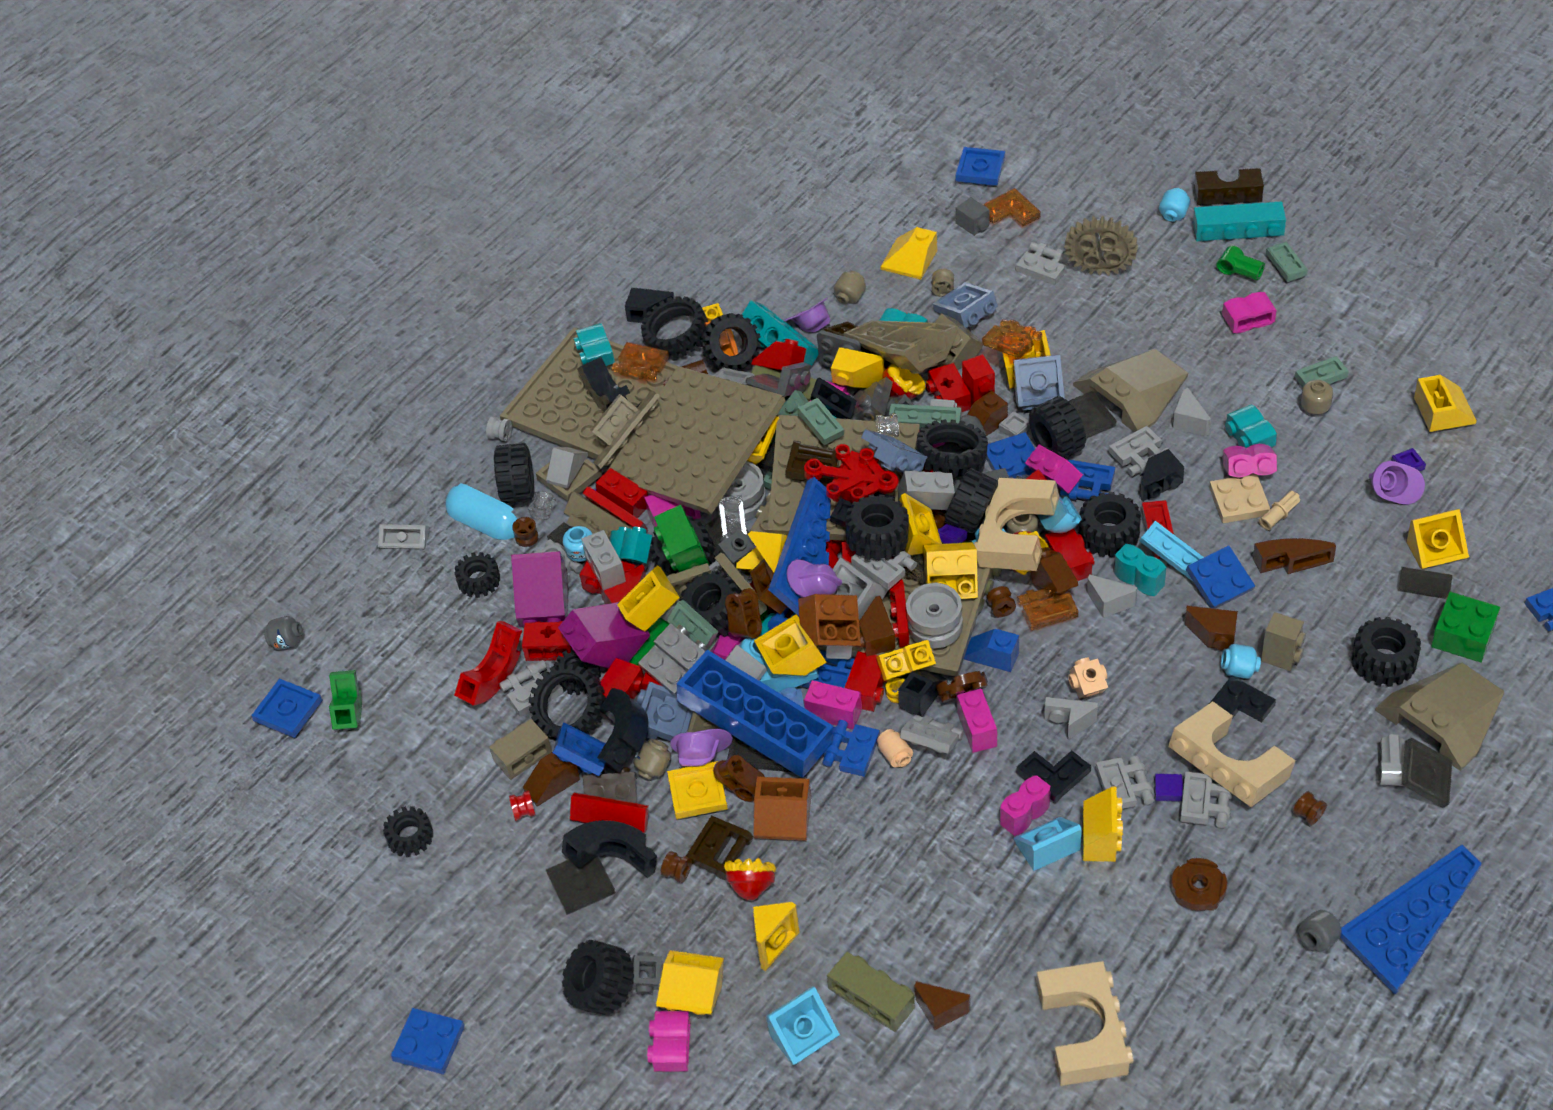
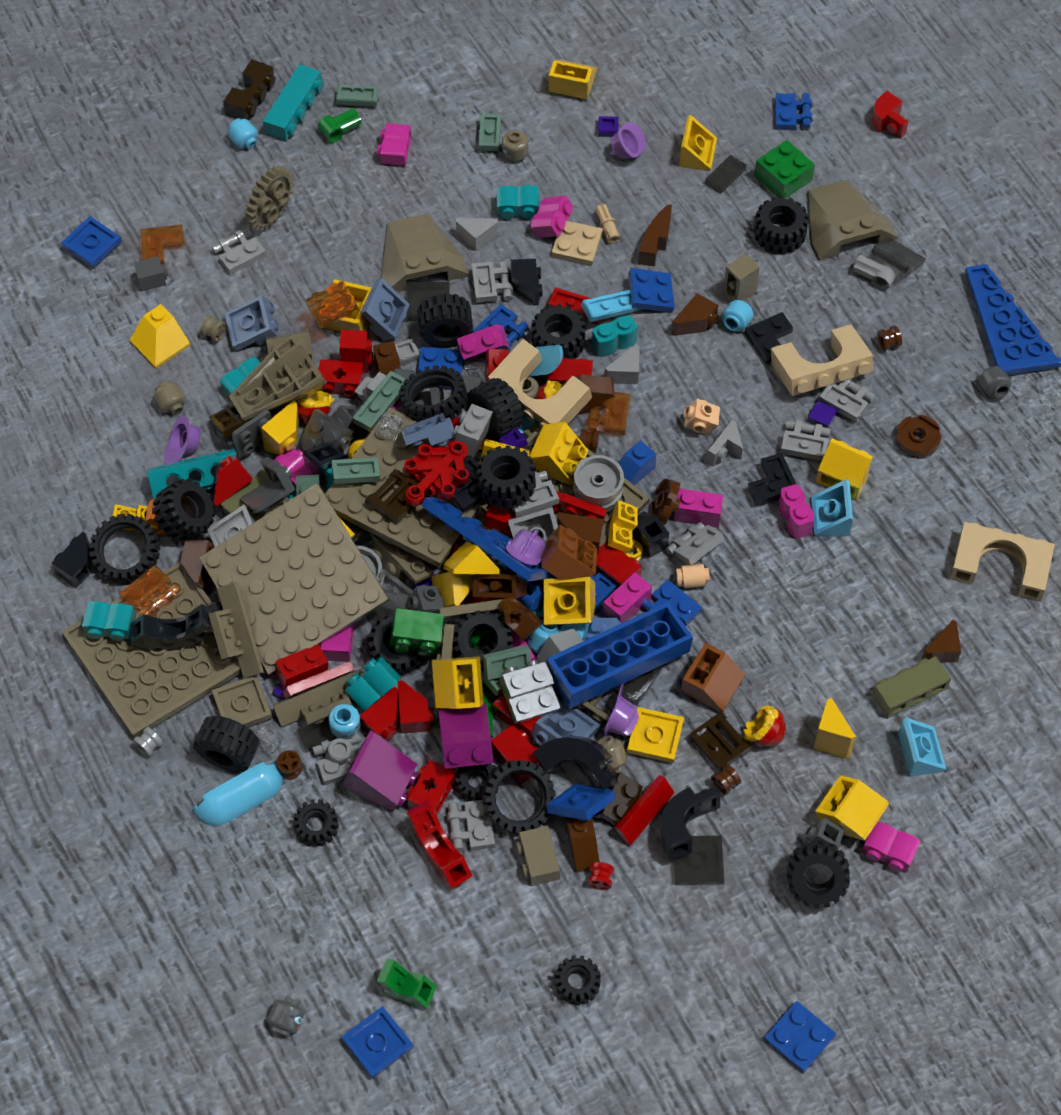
camera: 70 degrees left, 10 degrees up
light grey slope [378,524,429,549] -> none
light grey slope [546,447,588,489] -> none
light grey brick [581,530,626,591] -> none
reddish brown piece [713,755,765,802] -> none

